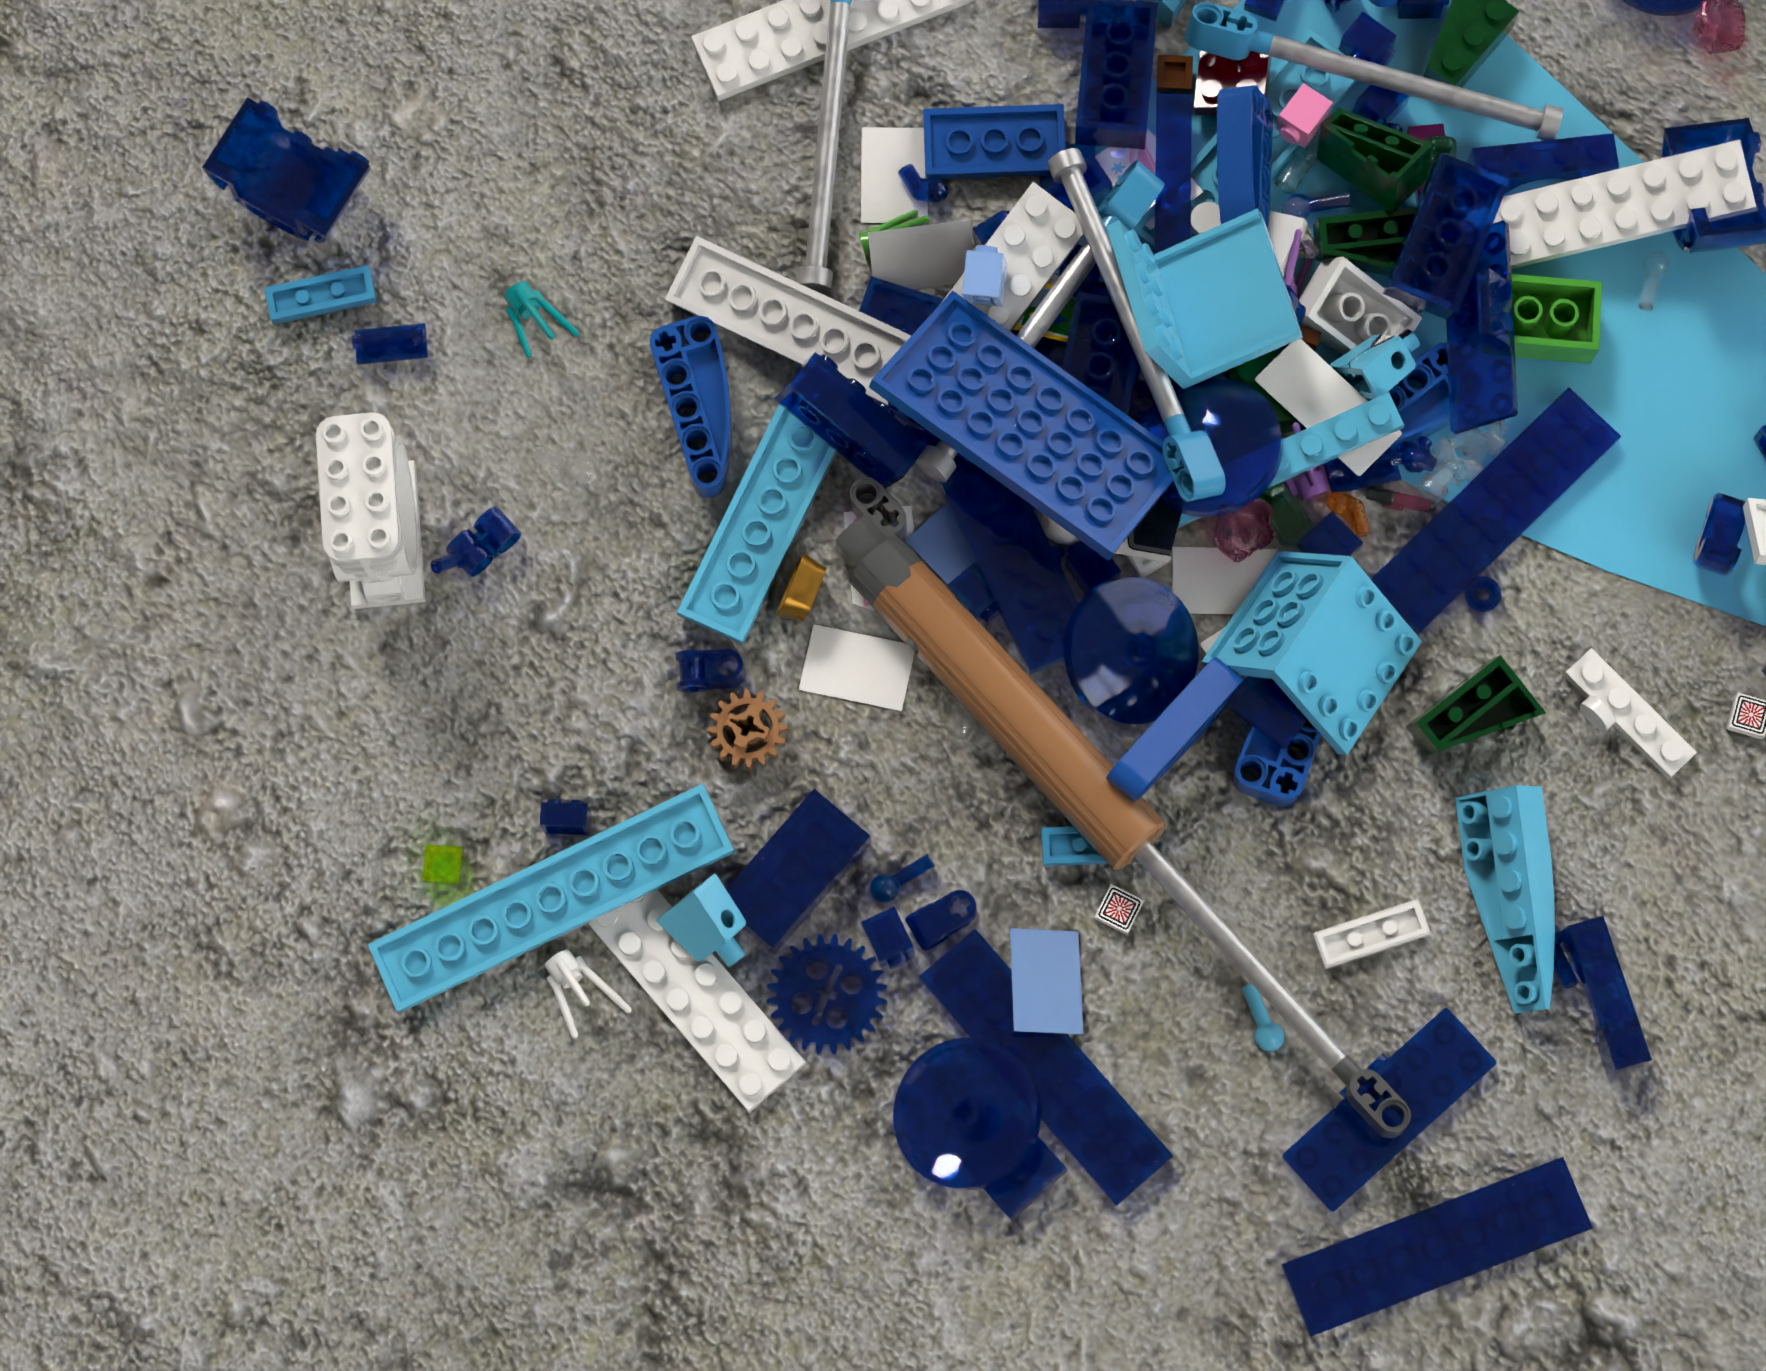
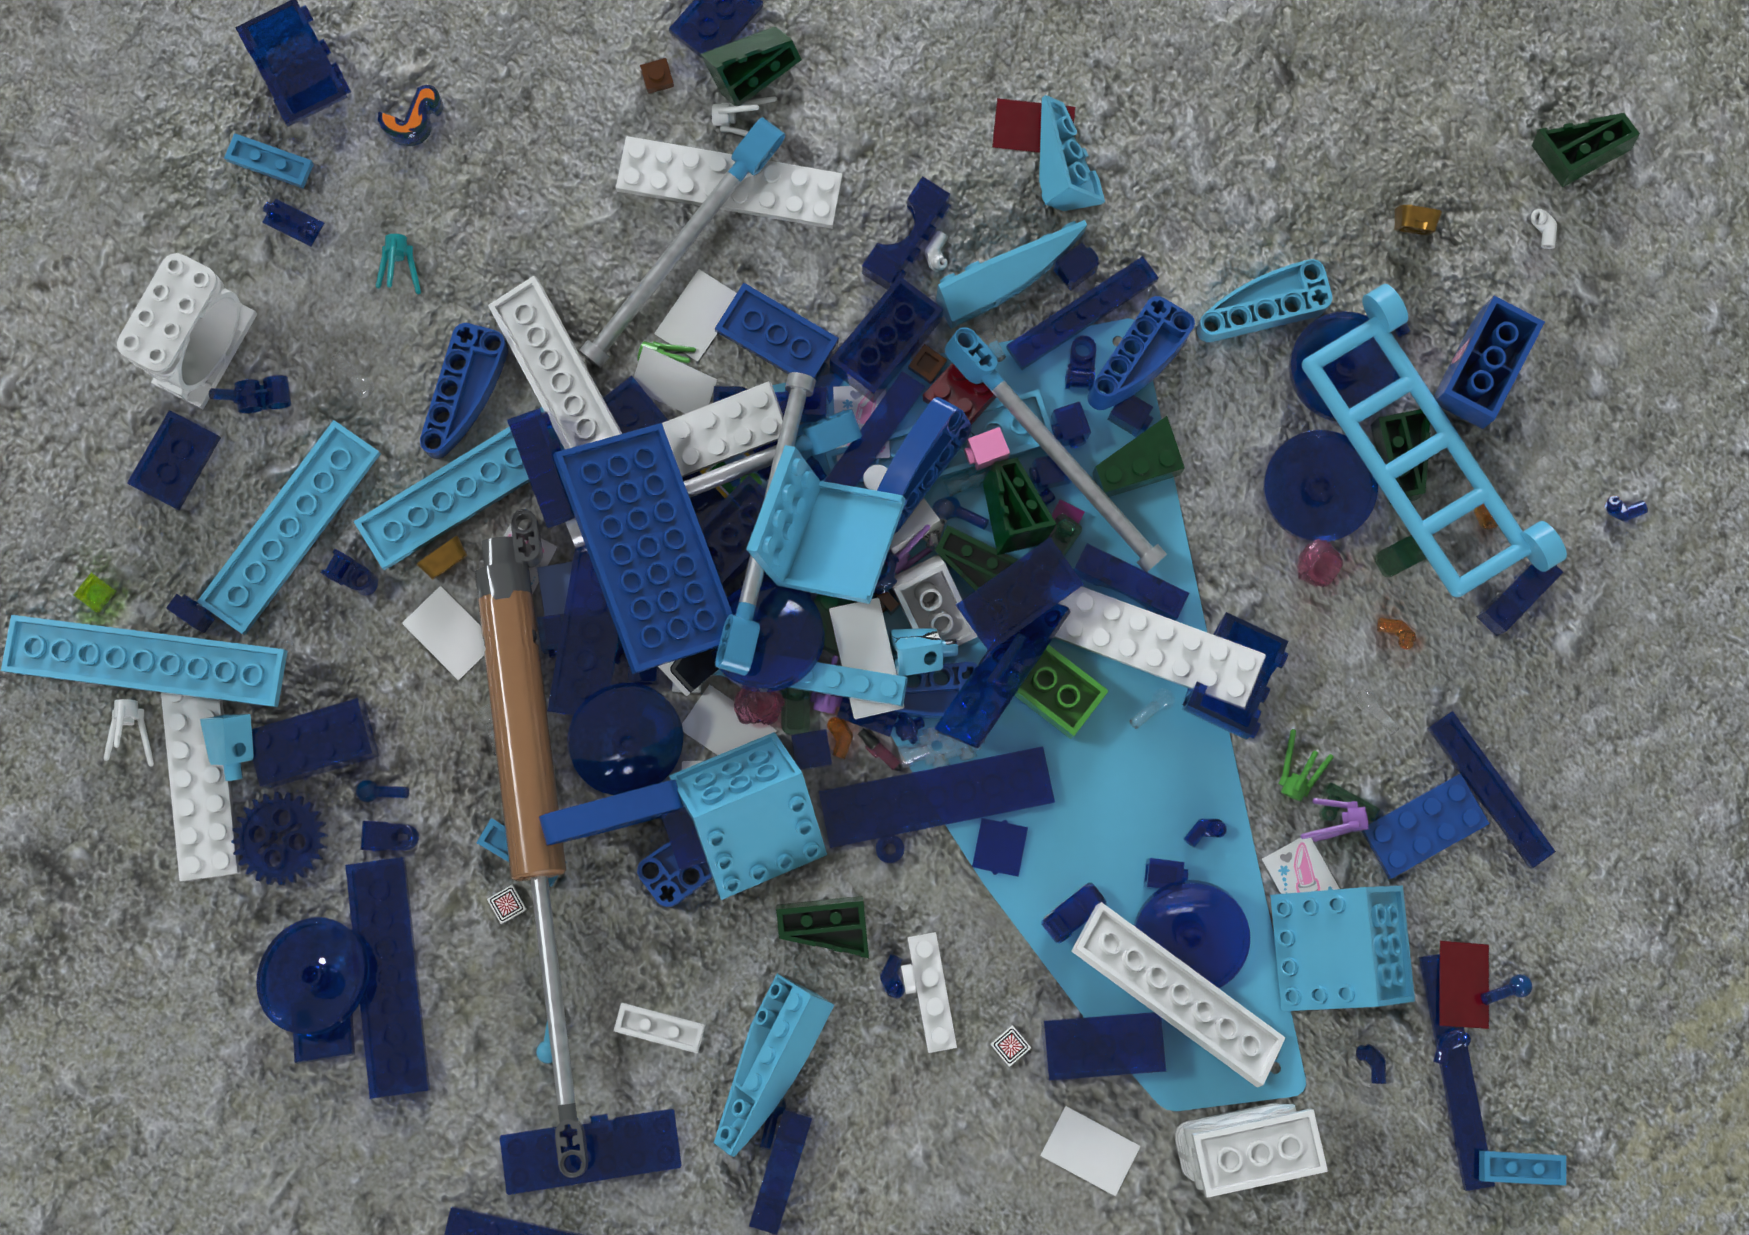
camera: 25 degrees right, 5 degrees up
medium nougat gear [708,689,788,771] -> none
clear blue brick [861,906,914,969] -> none
clear blue arm [898,164,949,203] -> none
light blue brick [962,245,1007,307] -> none
medium blue sticker [1010,928,1083,1034] -> none
none -> clear blue plate [127,410,221,511]
none -> medium azure plate [197,420,381,635]
none -> clear blue animal [378,84,443,146]
none -> clear blue arm [880,954,905,998]
none -> clear blue piece [972,818,1028,877]

